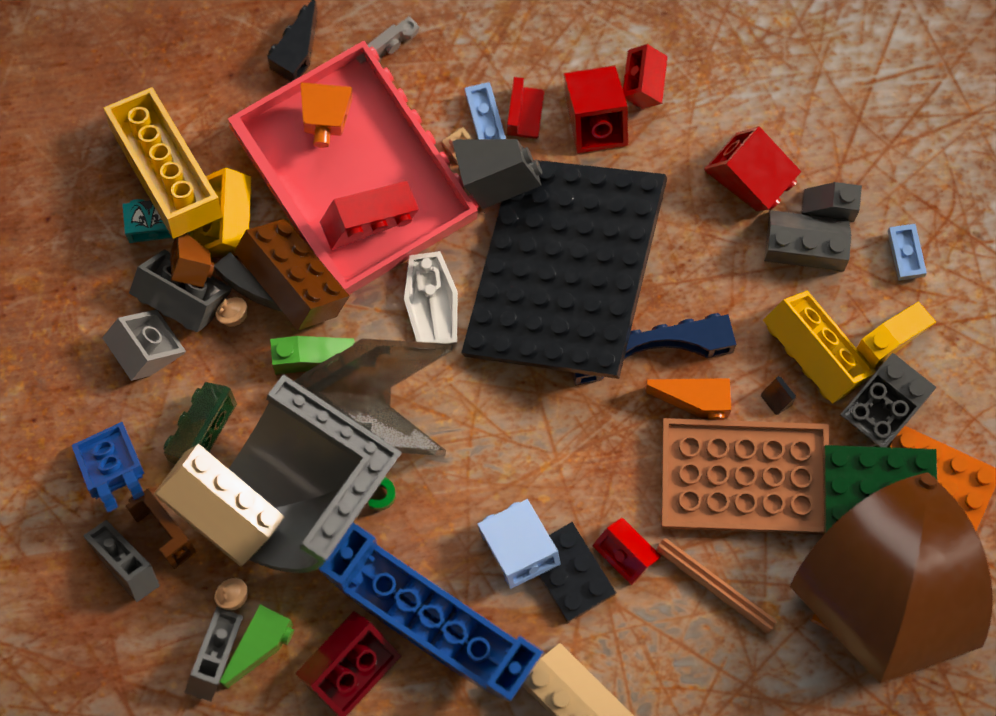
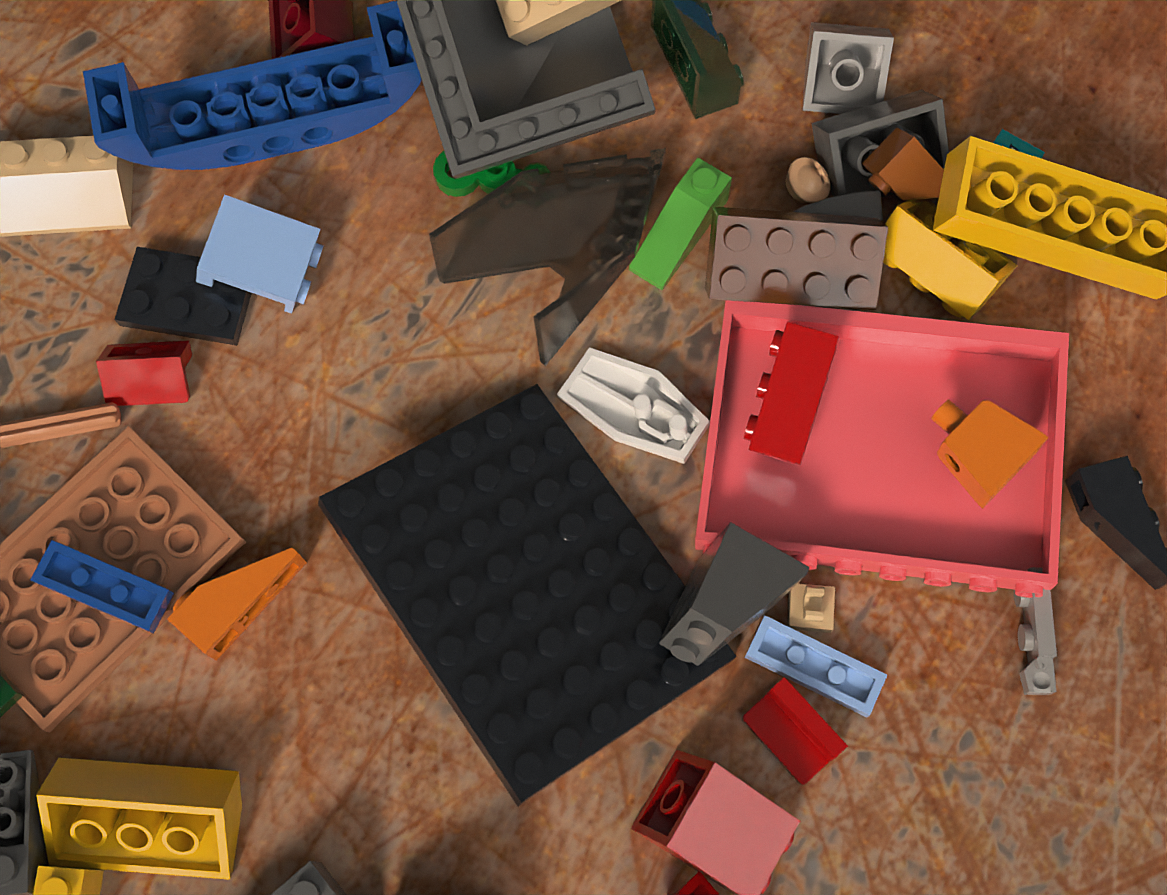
camera: 135 degrees right, 0 degrees up
dark blue arch [572,313,737,386] -> none
black slope [761,376,796,415] -> none
none -> blue plate [30,540,174,634]

